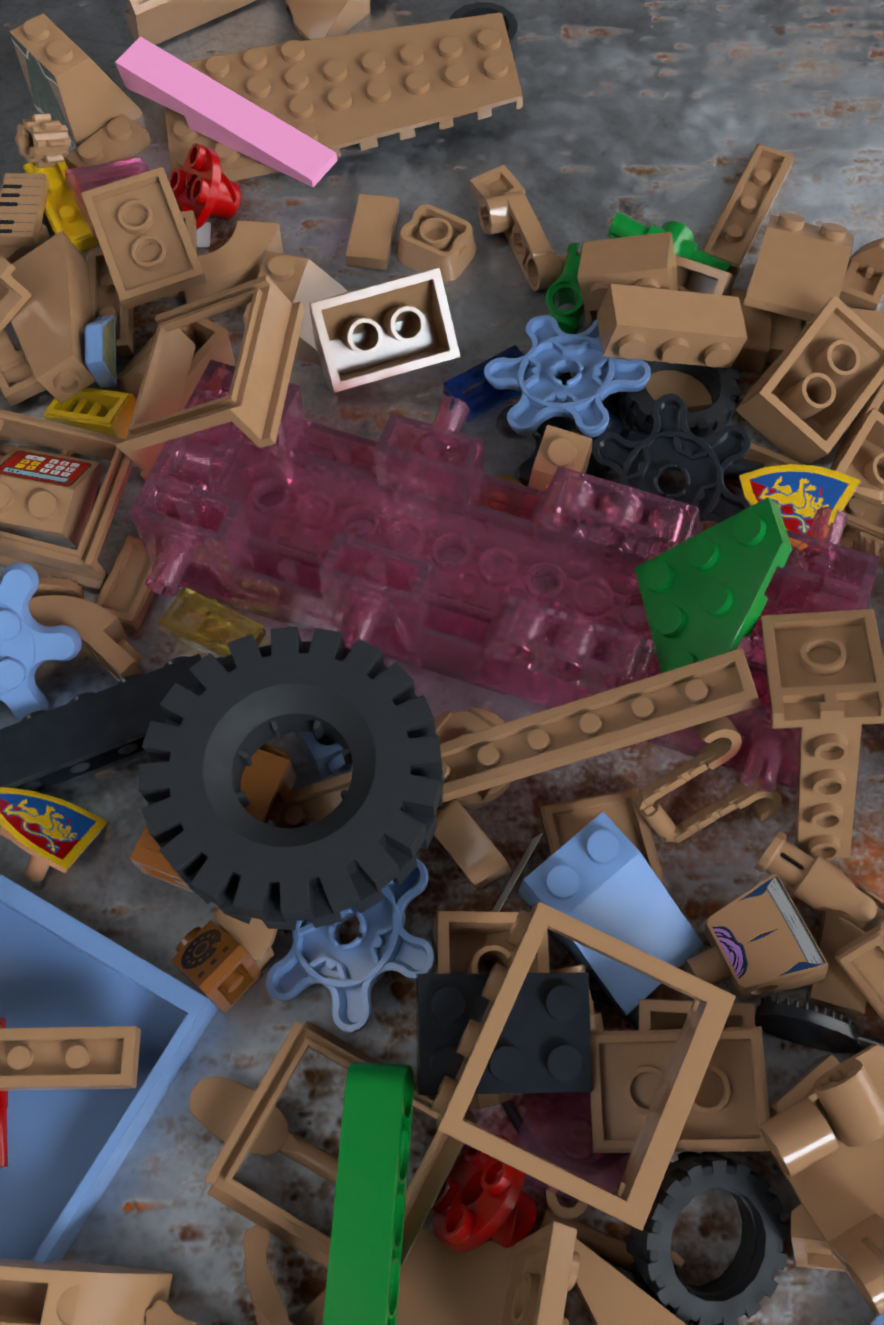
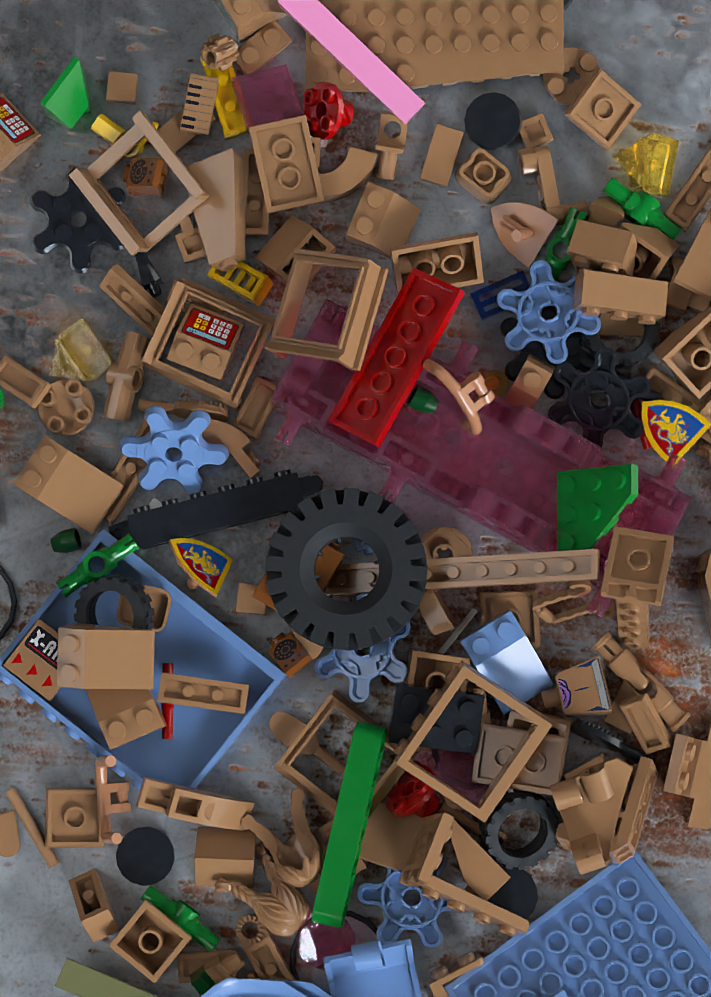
camera: 10 degrees right, 20 degrees up
medium blue tile [85,314,117,388] -> none
clear yellow plate [158,586,266,658] -> none
none -> medium nougat tile [236,583,266,615]
none -> red plate [328,267,465,448]
none -> medium nougat bracket [375,113,409,180]
none -> dark green hose [407,385,439,414]
none -> nougat piece [423,359,495,435]
none -> black tile [464,92,522,151]
none -> nougat shield [491,202,559,268]
none -> medium nougat plate [543,48,600,106]
none -> medium nougat tile [563,69,642,150]
none -> clear yellow slope [613,133,679,197]

